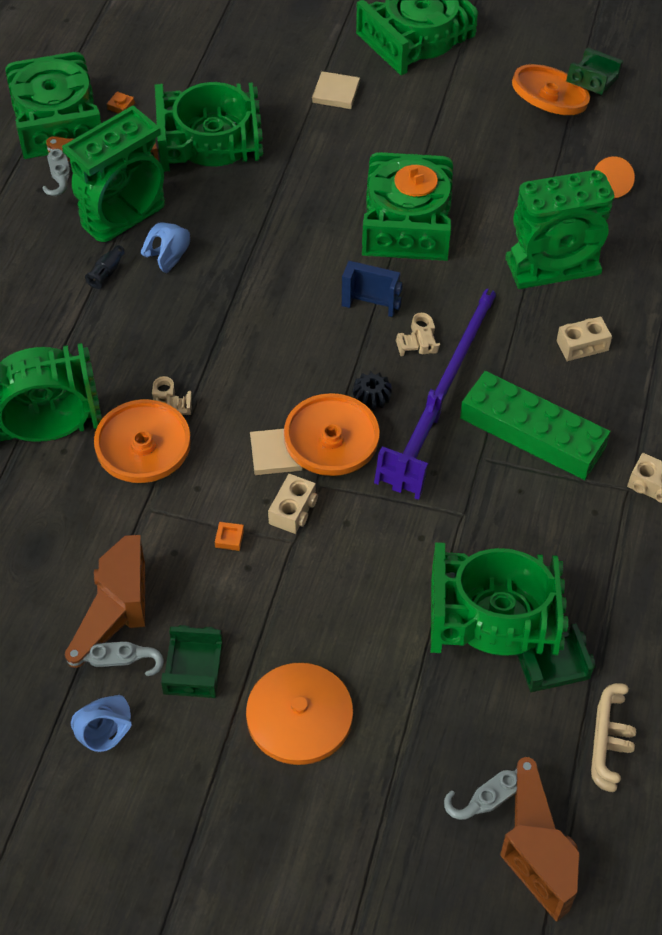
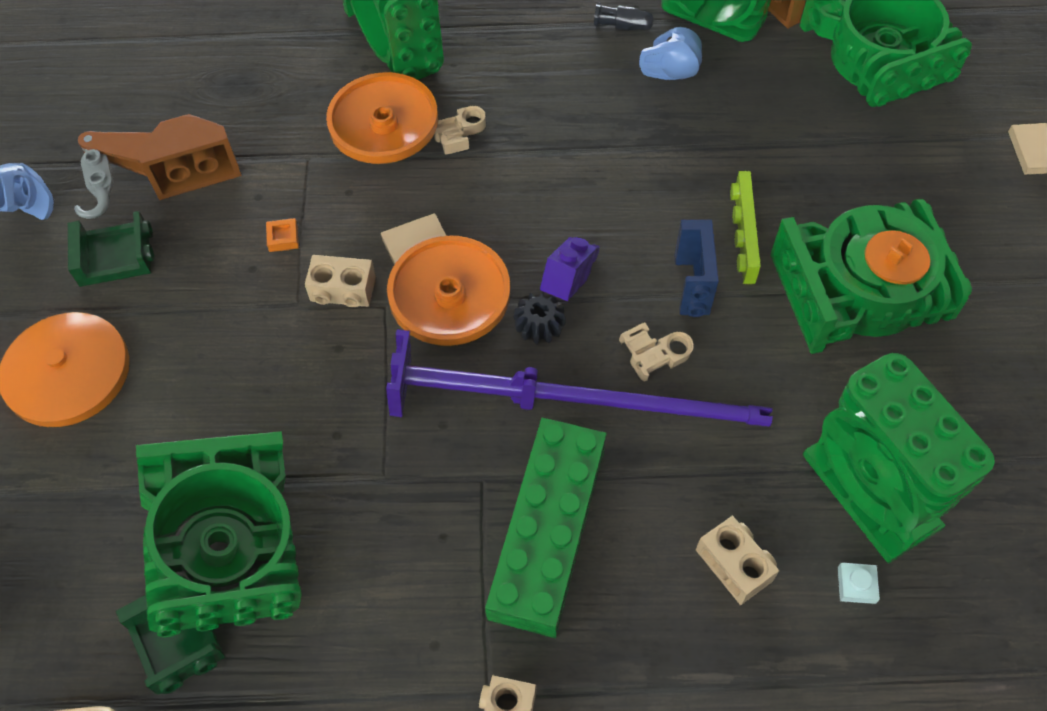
camera: 75 degrees right, 5 degrees up
none -> dark purple hinge [540,237,600,301]
none -> lime plate [730,171,761,284]
none -> light aqua plate [838,563,880,604]

